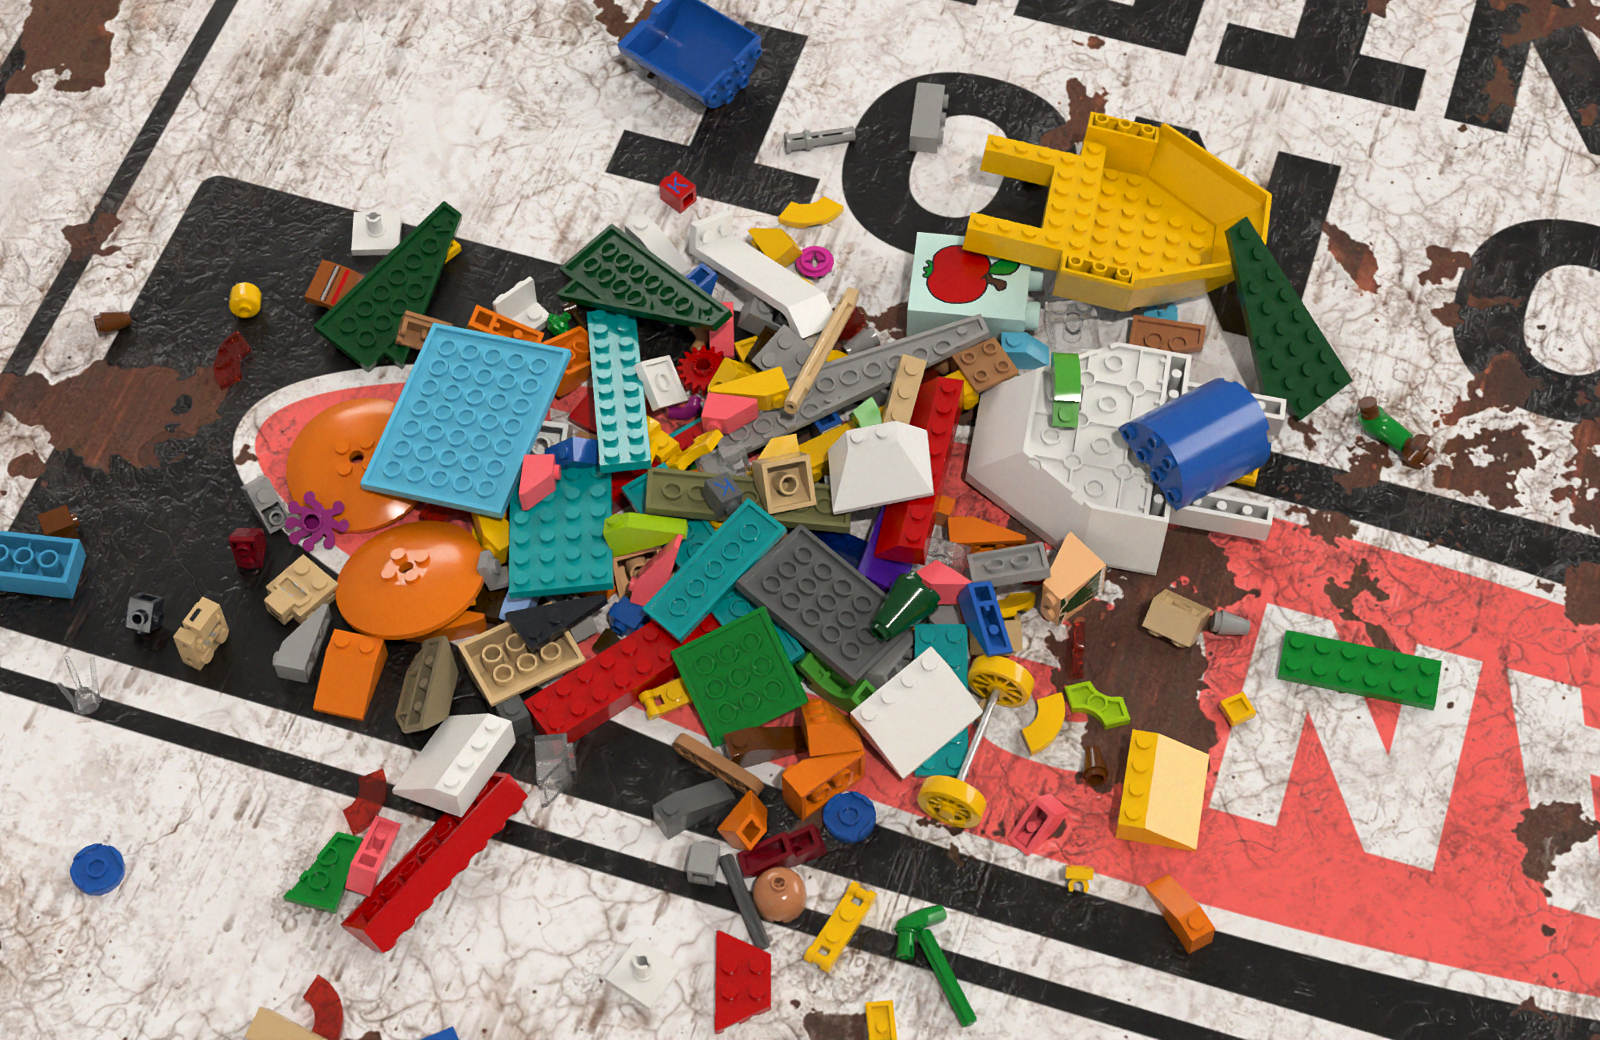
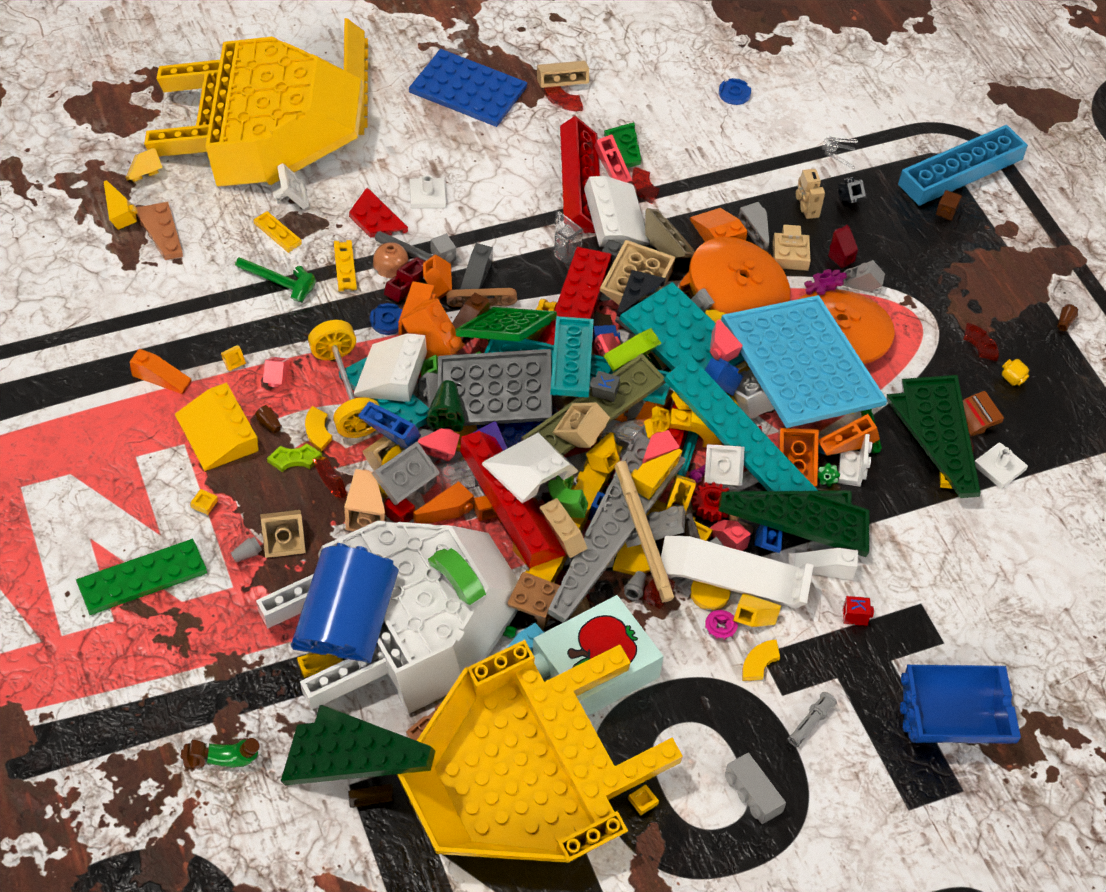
camera: 135 degrees right, 5 degrees down
medium nougat hinge [395,310,453,351] -> none

